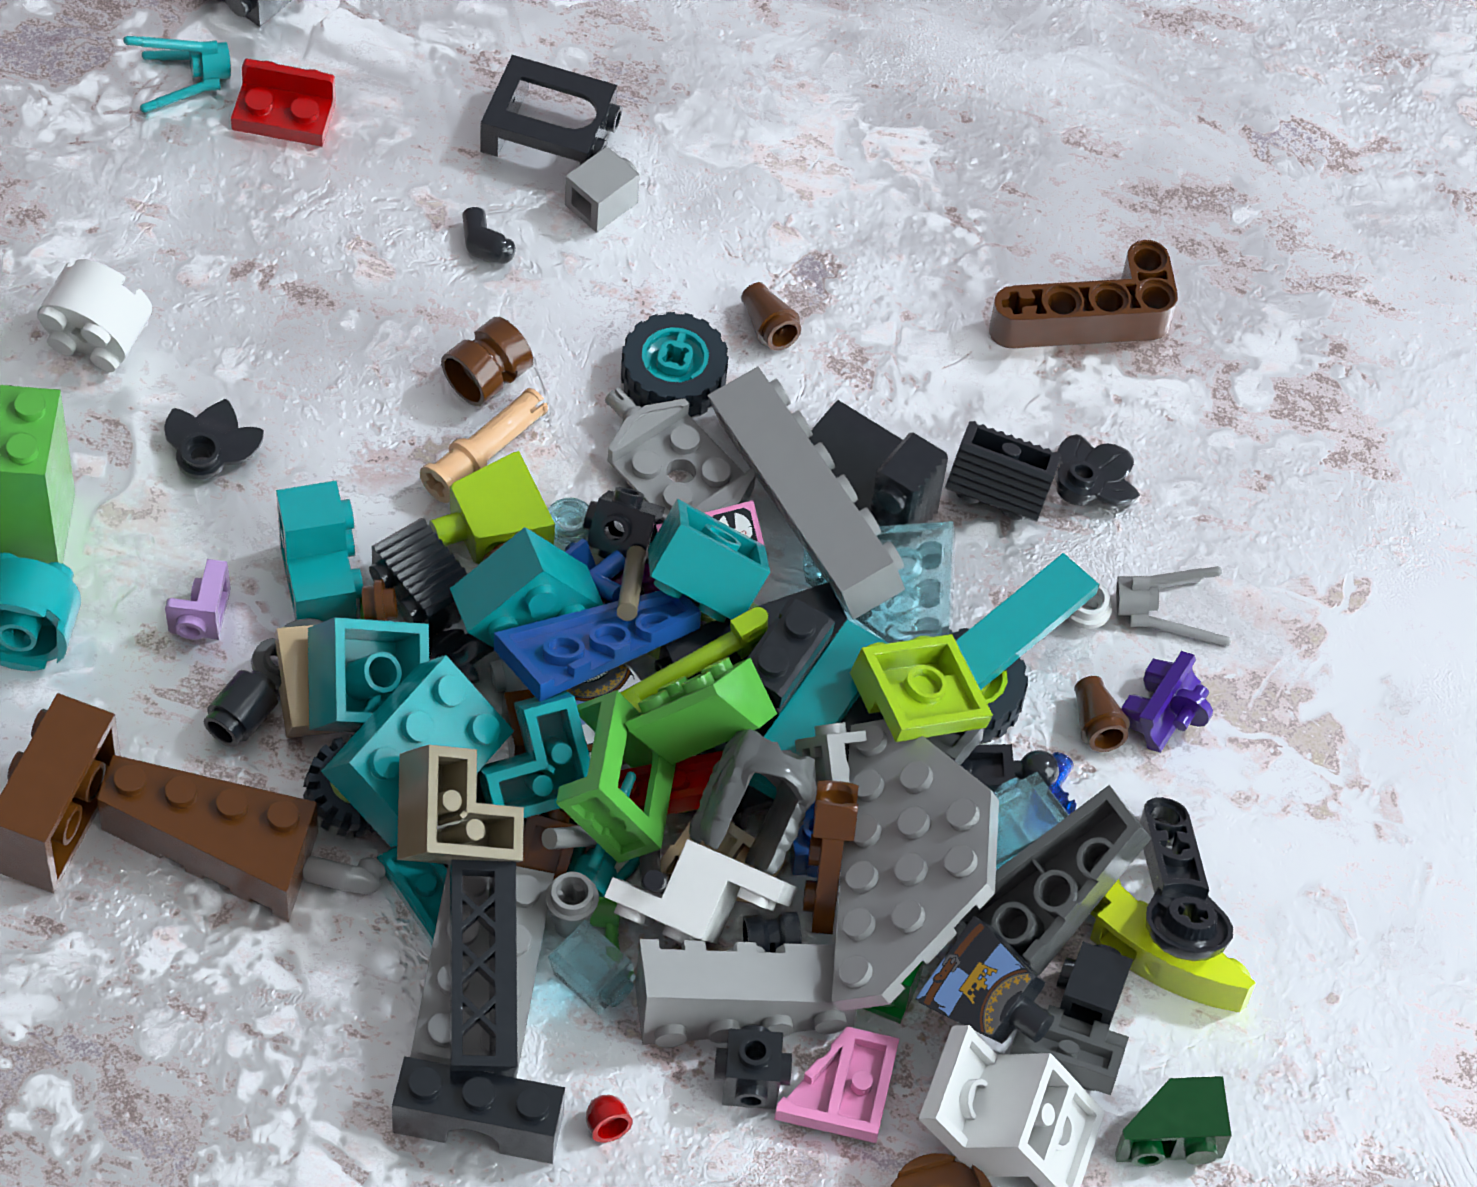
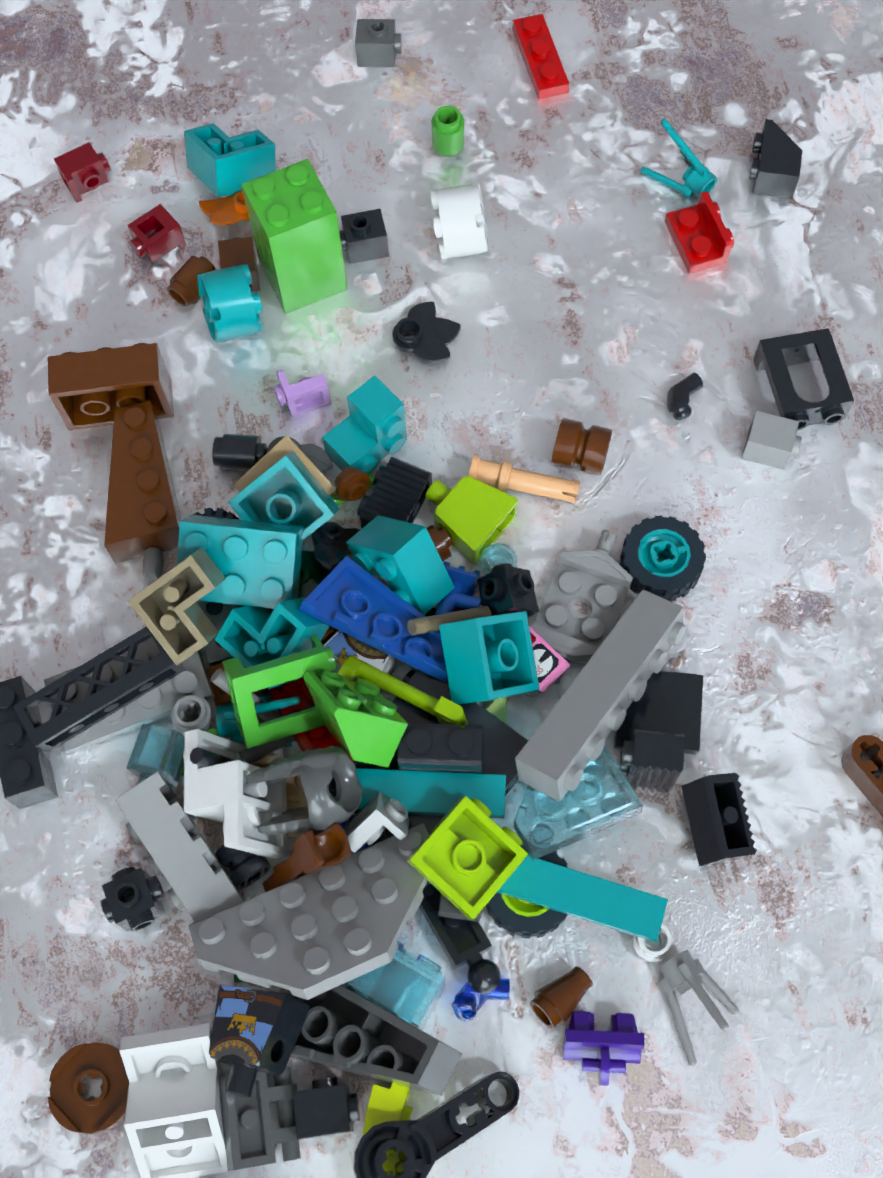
camera: 70 degrees right, 10 degrees up
red hinge [585,1094,633,1143] -> none
reddish brown cone [741,282,801,350] -> none
bright pink wing [774,1027,899,1143] -> none
black plate [1055,434,1140,506] -> none

